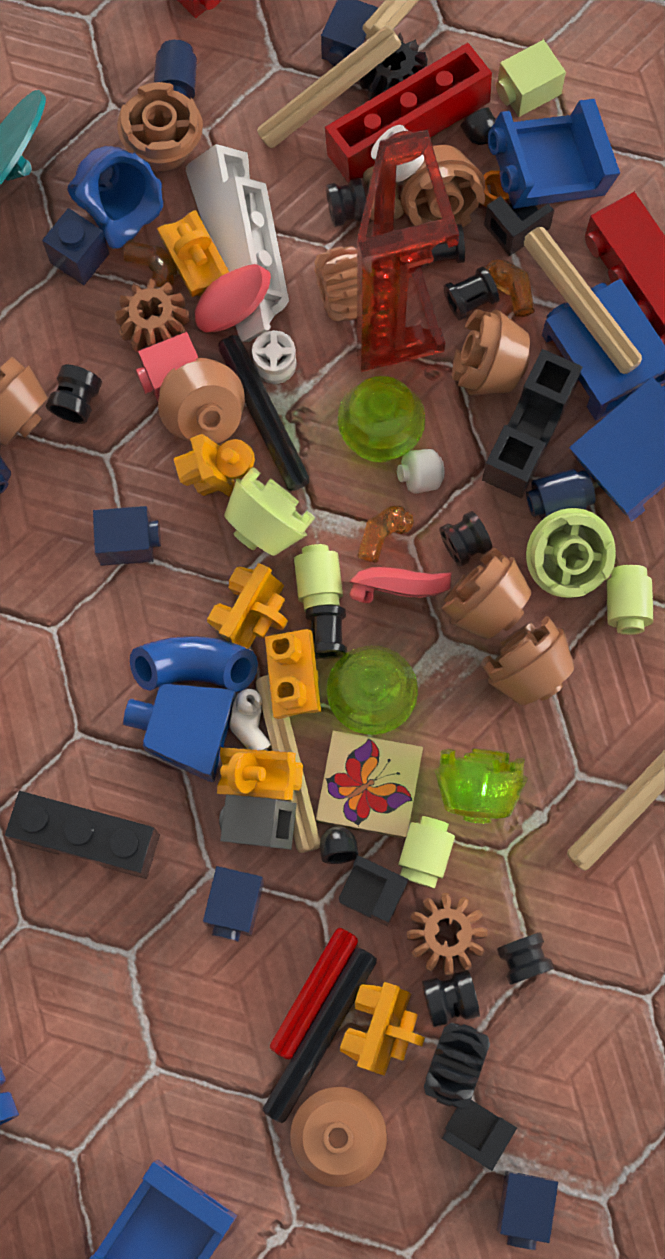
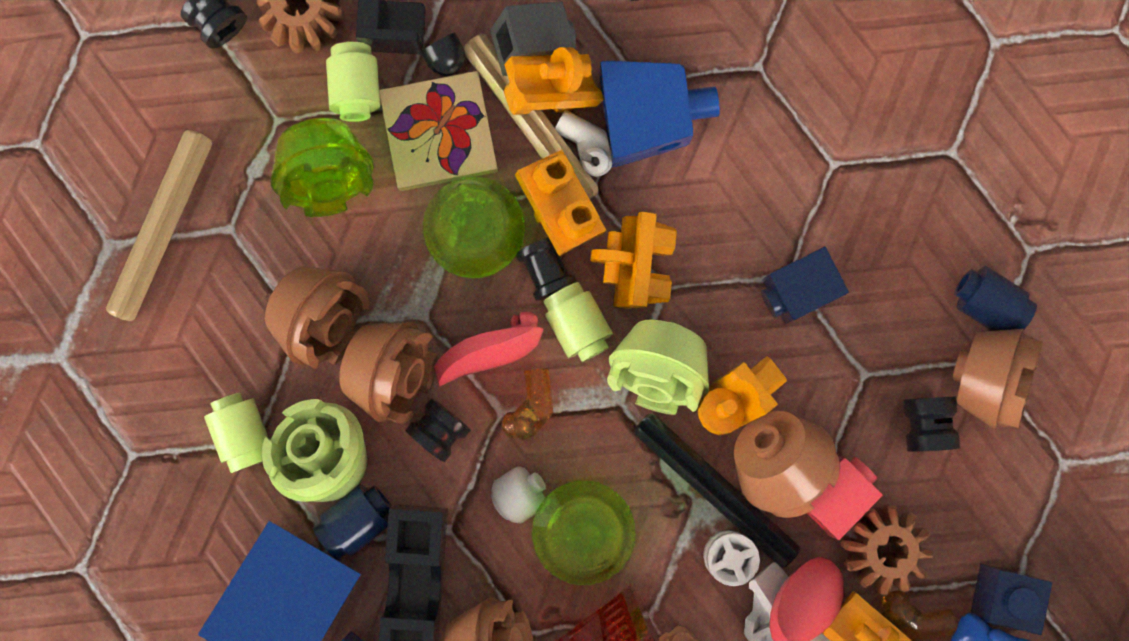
camera: 155 degrees right, 10 degrees up
blue cylinder [129,636,258,692] -> none

